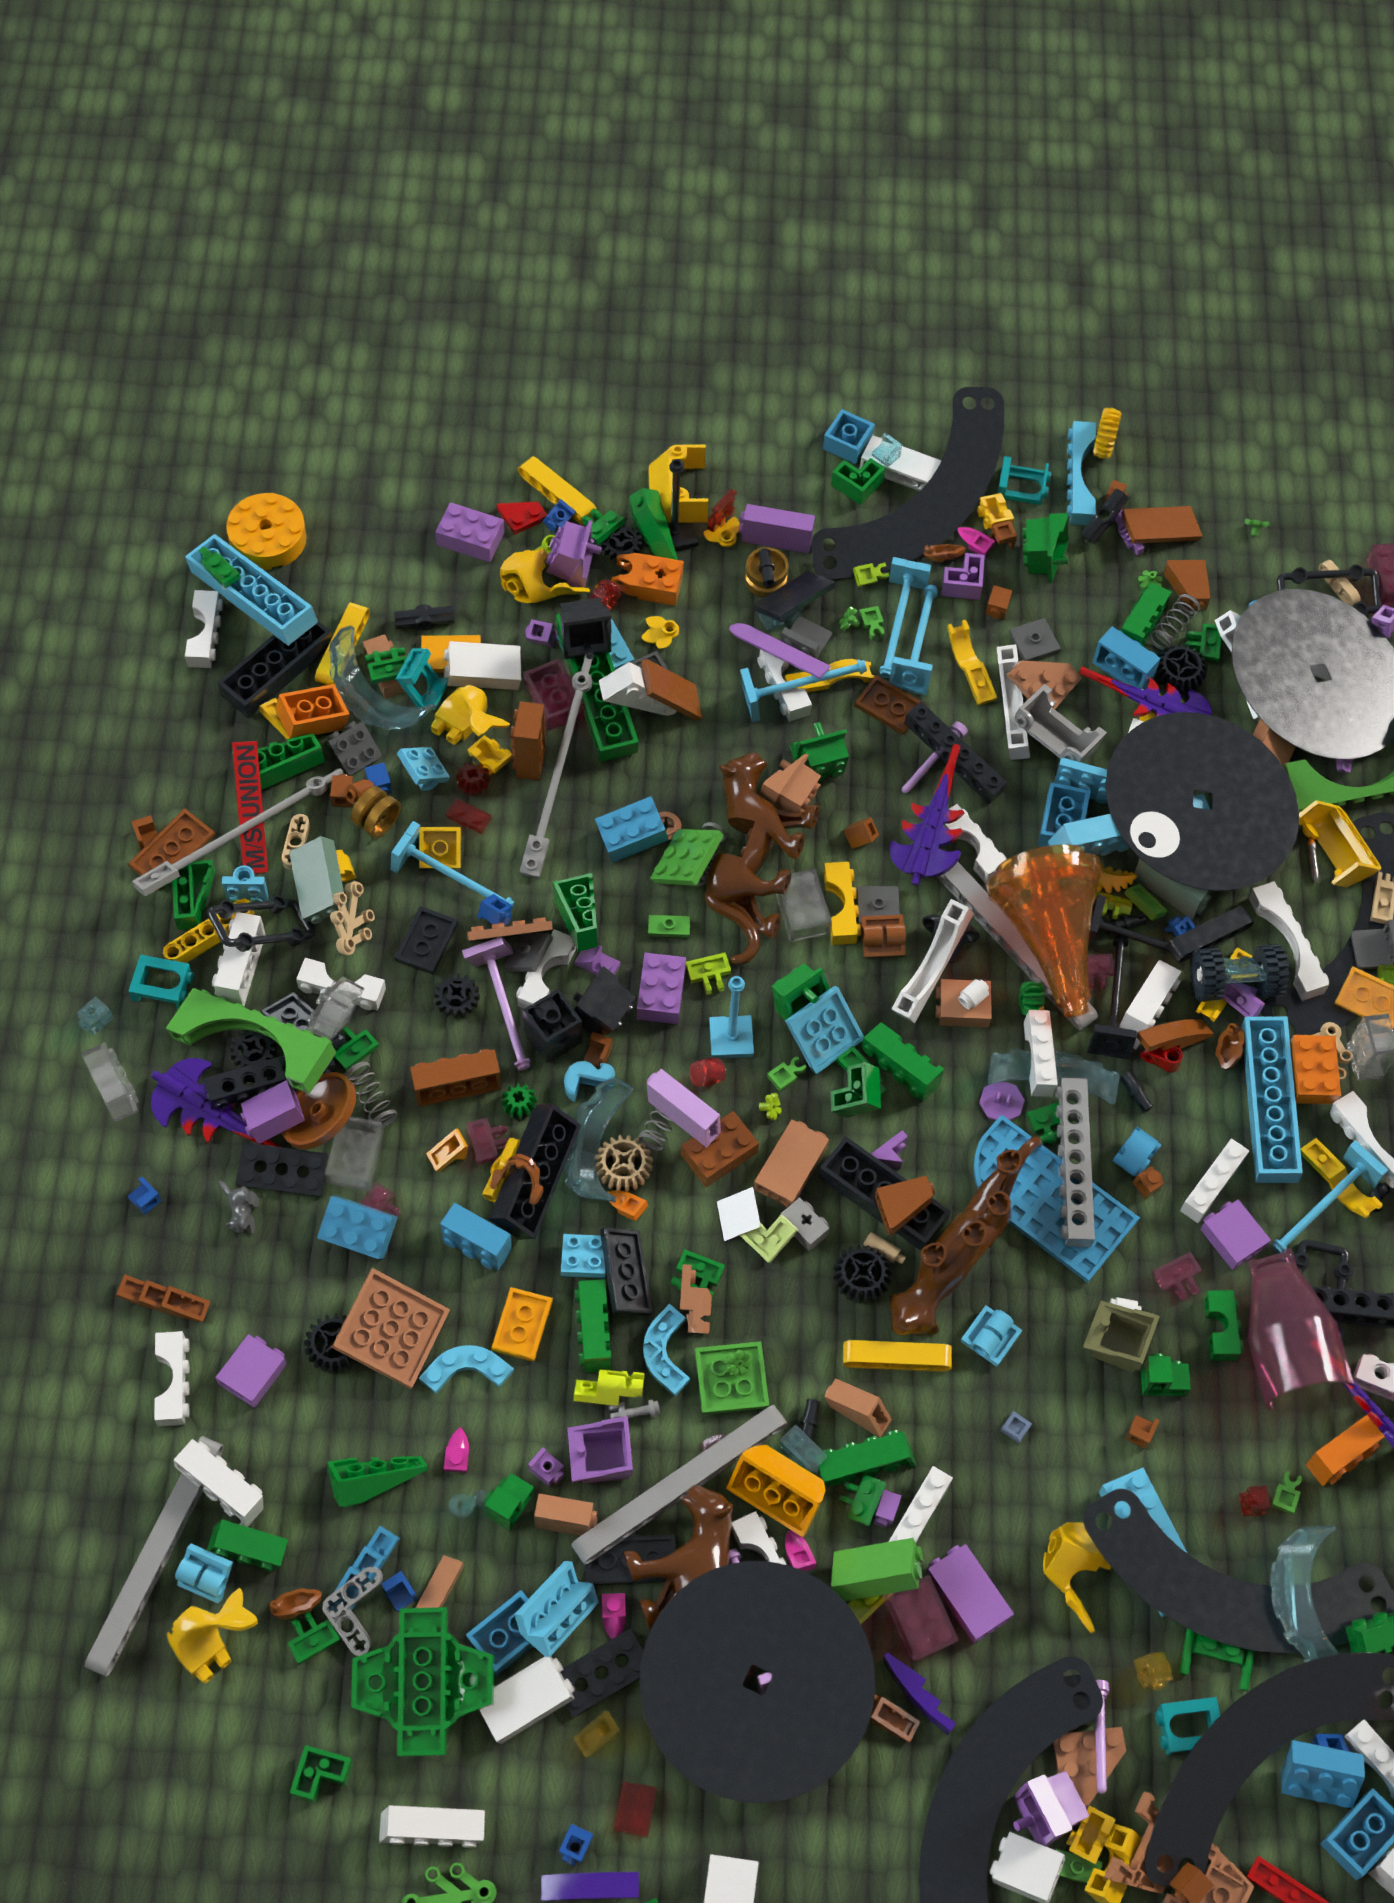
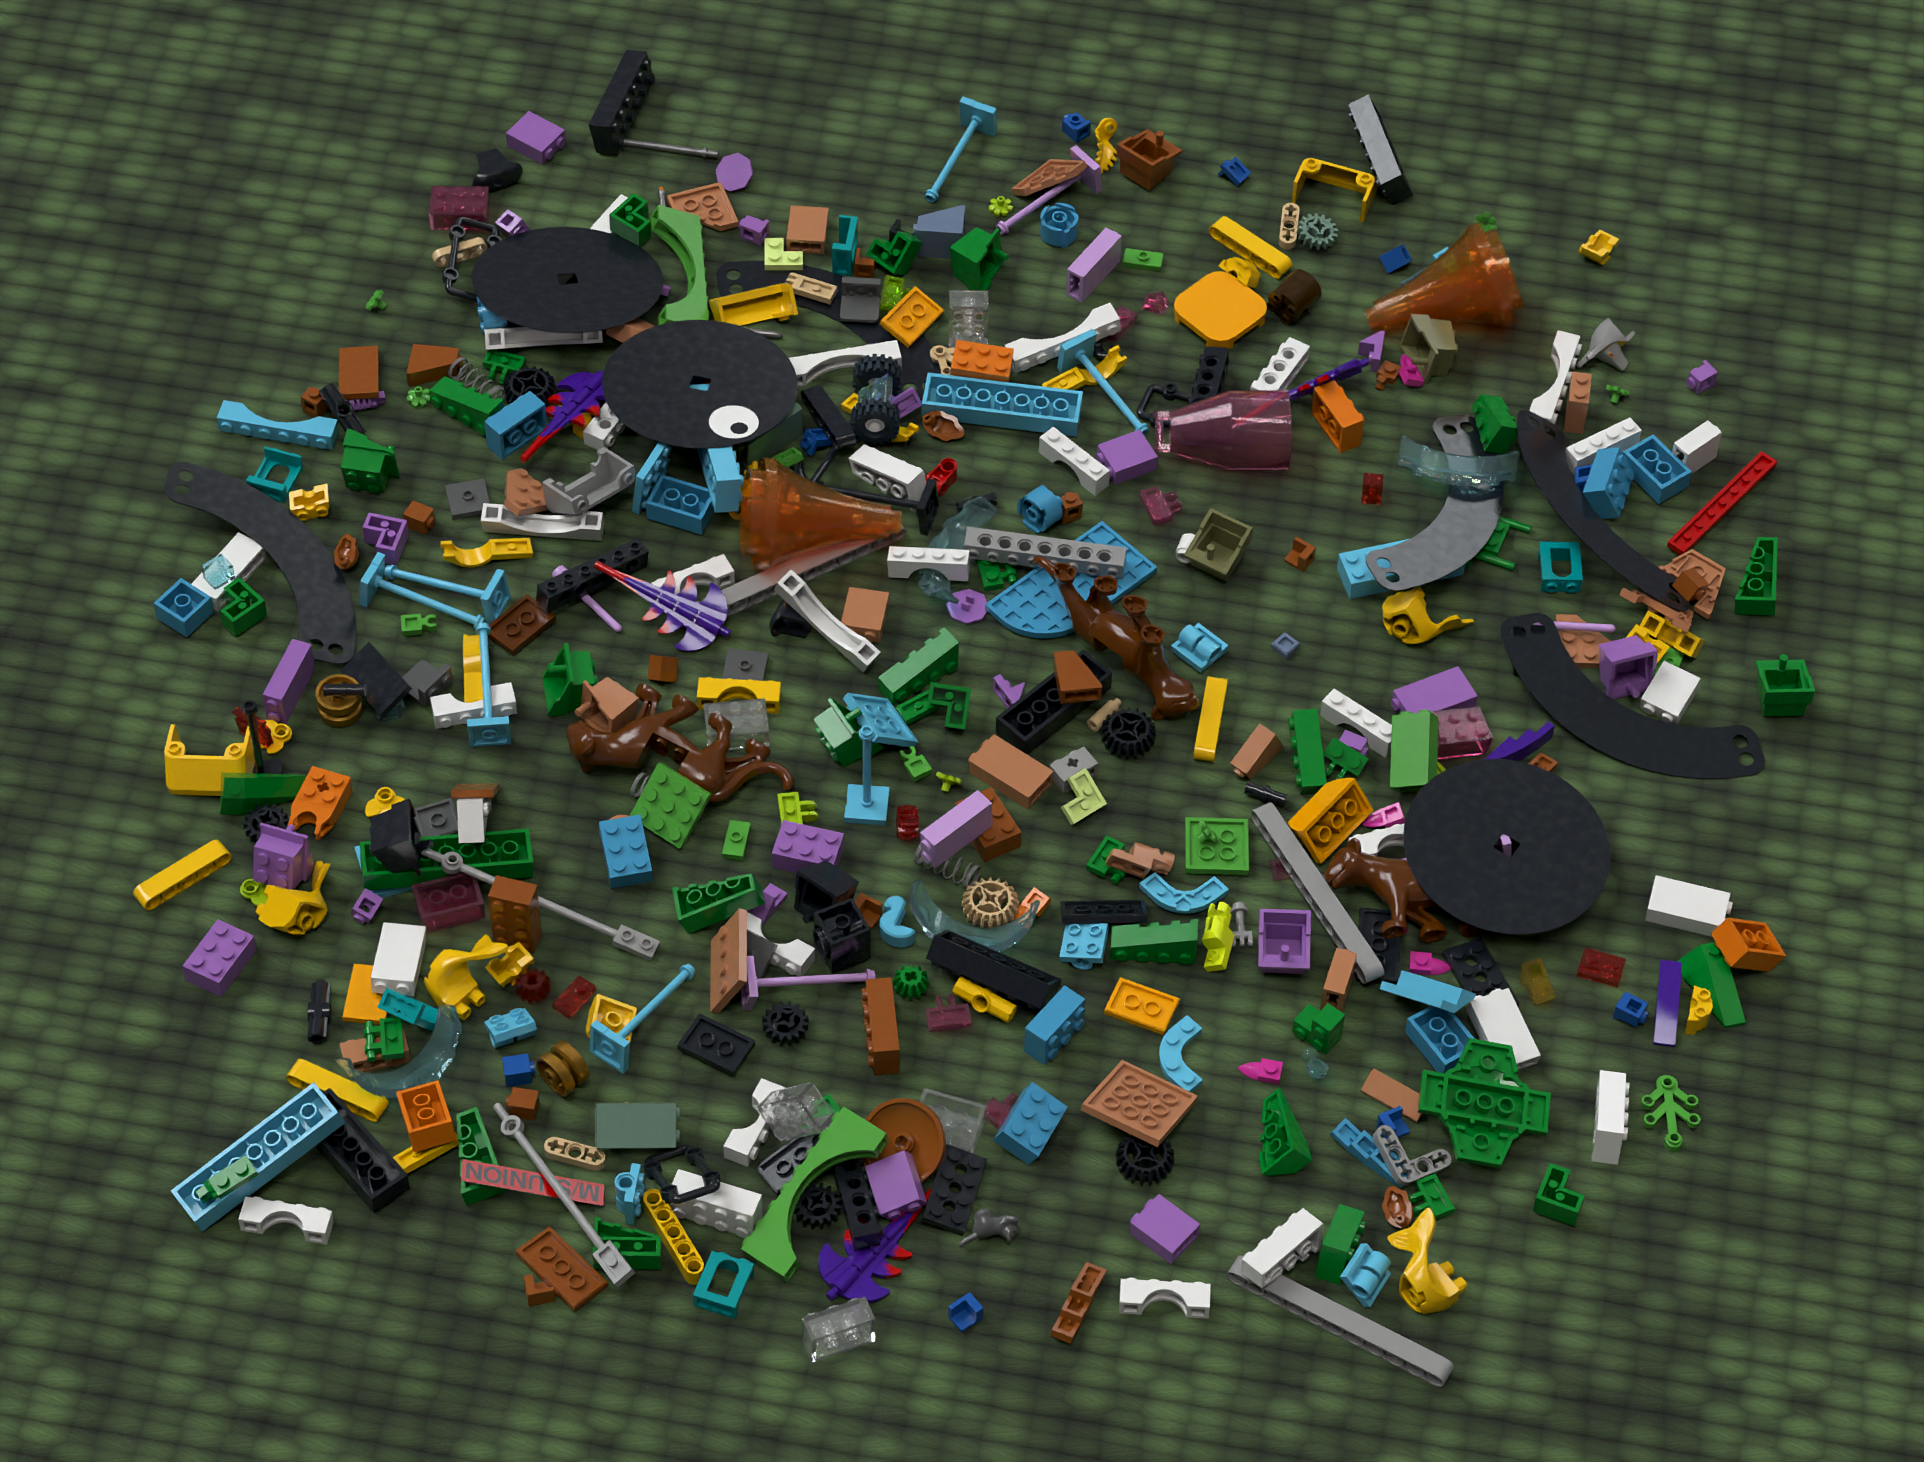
camera: 80 degrees left, 10 degrees down
clear light blue brick [77,996,113,1035] -> none
light orange brick [226,493,307,570] -> none
dark grey bracket [324,721,381,775] -> none
tan plant [330,881,375,955] -> none
dark orange brick [345,779,374,804] -> none
light grey piece [345,1062,398,1128] -> none
light orange slope [426,1129,468,1172] -> none
blue brick [477,894,513,925] -> none
dark orange helmet [490,1154,543,1205] -> none
red wing [496,502,547,535] -> none
medium lavender brick [528,1448,564,1487] -> none
blue brick [542,499,576,533] -> none
green hinge [582,508,625,545] -> none
clear red gear [589,579,621,612] -> none
white piece [717,1187,761,1241] -> none
medium lavender piece [729,623,830,679] -> none
clear light blue bracket [780,1425,827,1475] -> none
bright green plant [839,606,860,631] -> none
lime plate [853,563,889,587] -> none
dark orange plate [861,914,906,958] -> none
dark pink plate [958,527,995,556] -> none
white brick [958,979,989,1010] -> none
dark orange panel [990,521,1017,549] -> none
green gear [1019,981,1045,1015] -> none
yellow gear [1093,408,1121,459] -> none
clear yellow brick [1133,1652,1173,1691] -> none
dark orange slope [1137,1019,1214,1052] -> none
green brick [1140,1353,1191,1396] -> none
green arch [1203,1290,1243,1361] -> none
bright green plate [1271,1471,1302,1515] -> none

